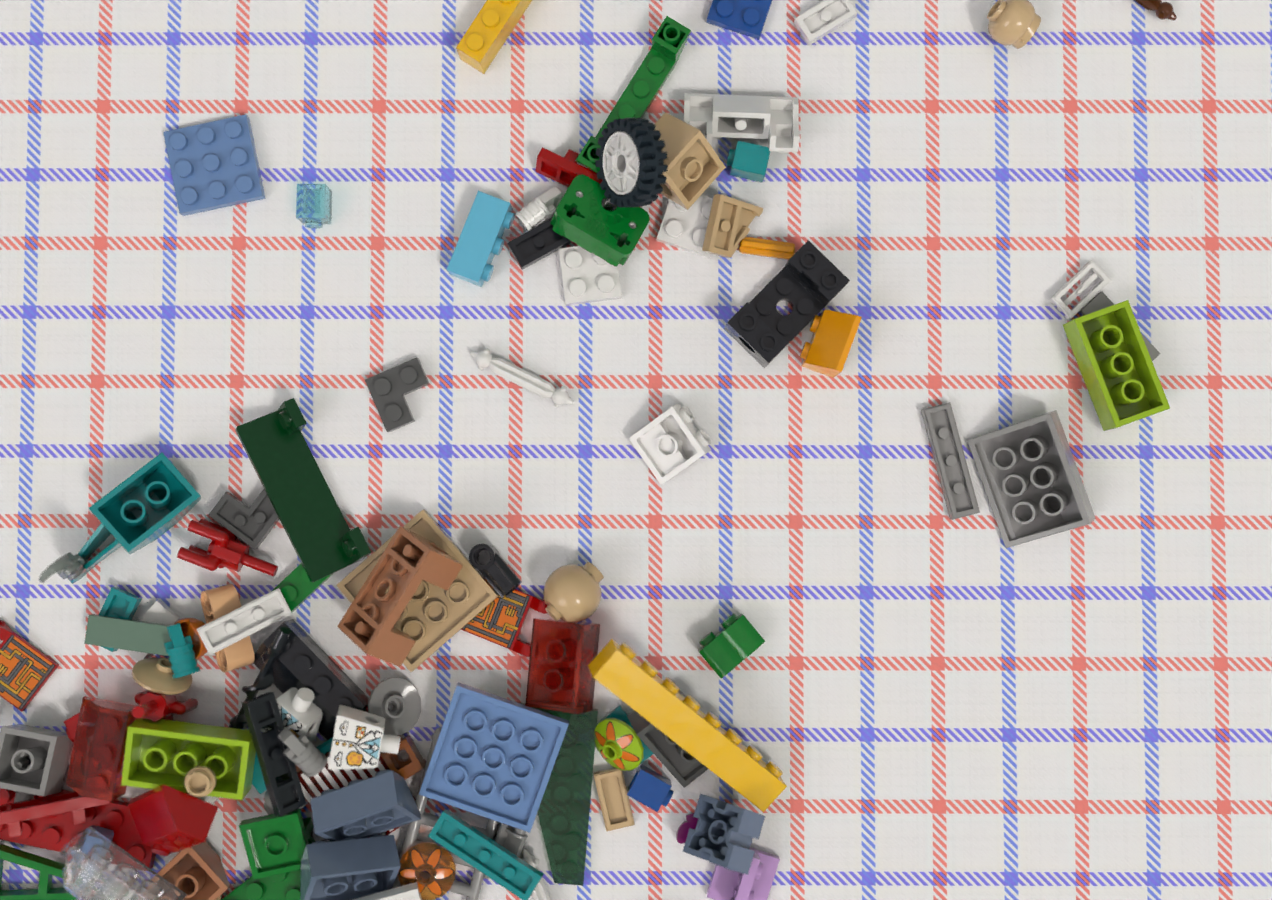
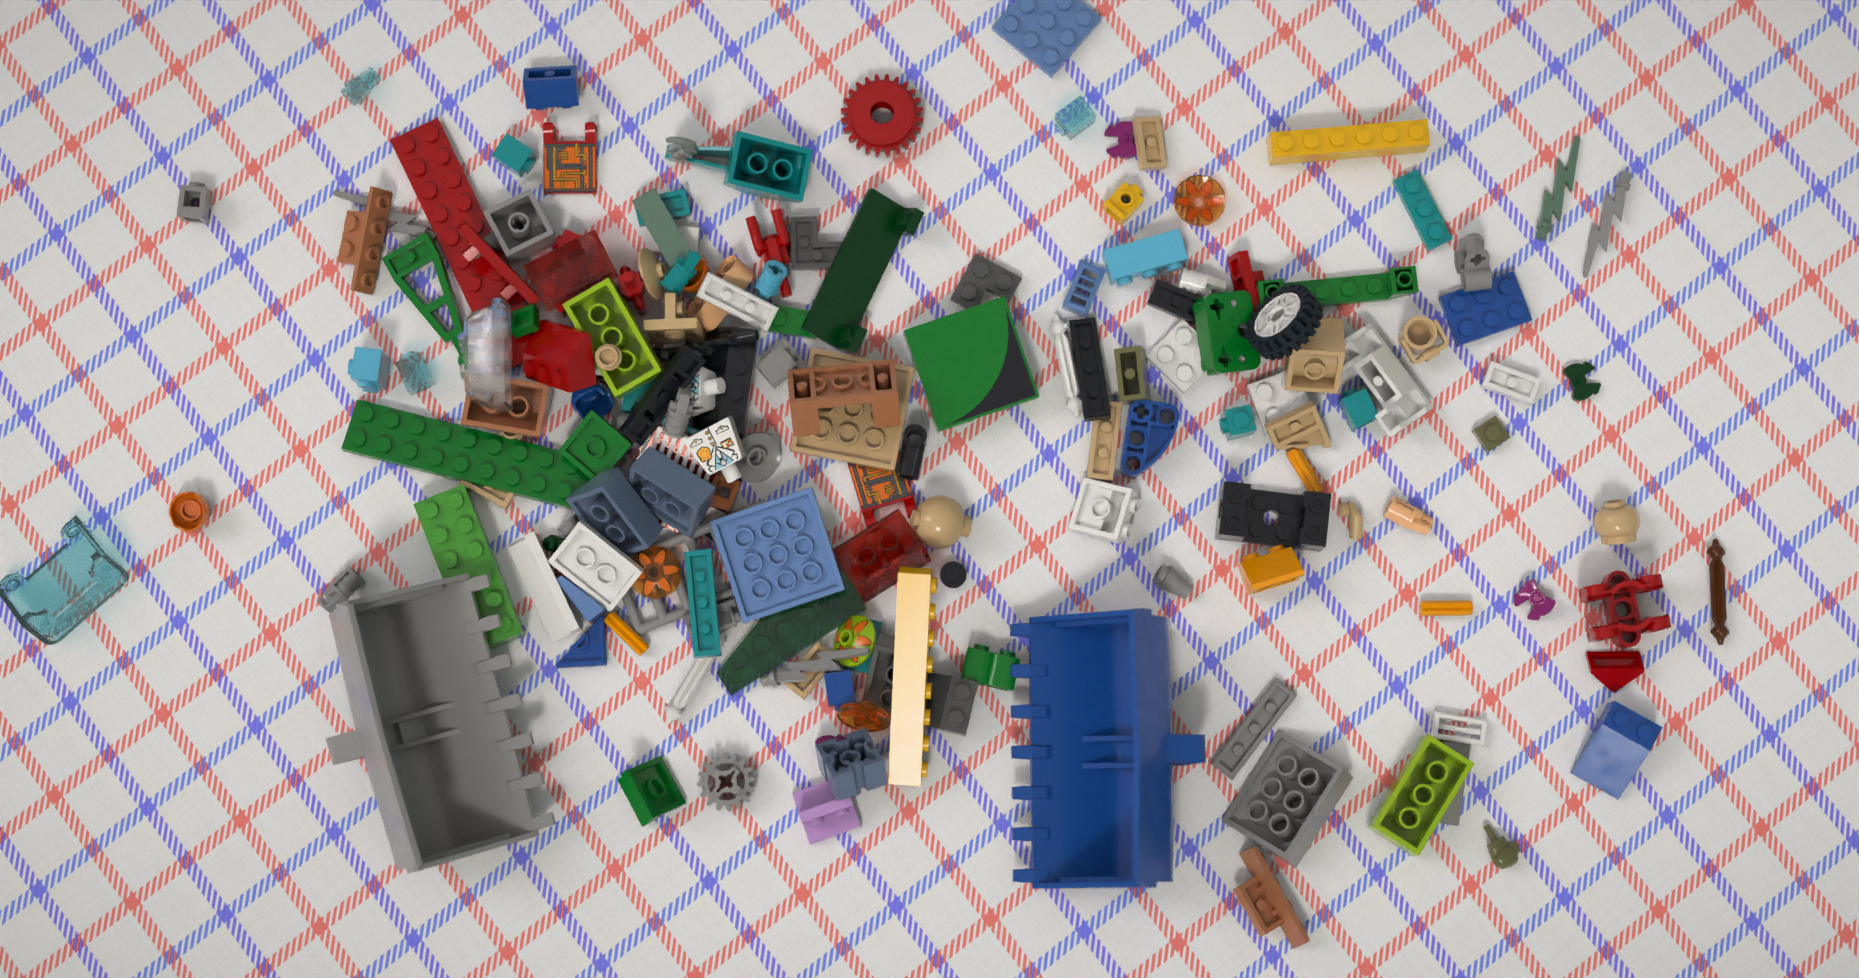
camera: 45 degrees right, 5 degrees down
none -> green plate [511,303,539,338]
none -> blue hair [571,382,614,419]
none -> tan bracket [644,293,706,344]
none -> medium azure hinge [754,260,787,301]
none -> light grey brick [756,345,799,389]
none -> light grey piece [760,647,870,687]
none -> clear orange dish [837,700,891,732]
none -> red gear [841,74,923,158]
none -> green tile [903,296,1039,433]
none -> dark grey slope [925,673,978,737]
none -> black plate [940,561,967,588]
none -> blue piece [1010,608,1206,889]
none -> medium blue slope [1062,260,1106,318]
none -> black tile [1069,317,1111,422]
none -> tan plate [1086,401,1122,482]
none -> yellow brick [1102,182,1144,226]
none -> magenta piece [1104,121,1137,159]
none -> olive brick [1114,346,1151,405]
none -> blue beam [1119,400,1179,479]
none -> tan plate [1132,116,1167,171]
none -> light grey cone [1152,564,1193,599]
none -> clear orange dish [1173,175,1226,227]
none -> teal brick [1219,404,1257,441]
none -> nougat bracket [1233,845,1310,949]
none -> tan arm [1338,501,1363,539]
none -> light nougat hinge [1383,496,1434,535]
none -> tan piece [1398,316,1449,364]
none -> light orange axle [1419,600,1473,616]
none -> olive plate [1472,416,1511,453]
none -> olive piece [1483,824,1520,869]
none -> magenta piece [1514,579,1556,620]
none -> slope [1570,701,1663,800]
none -> red piece [1578,570,1672,649]
none -> red slope [1585,651,1645,693]

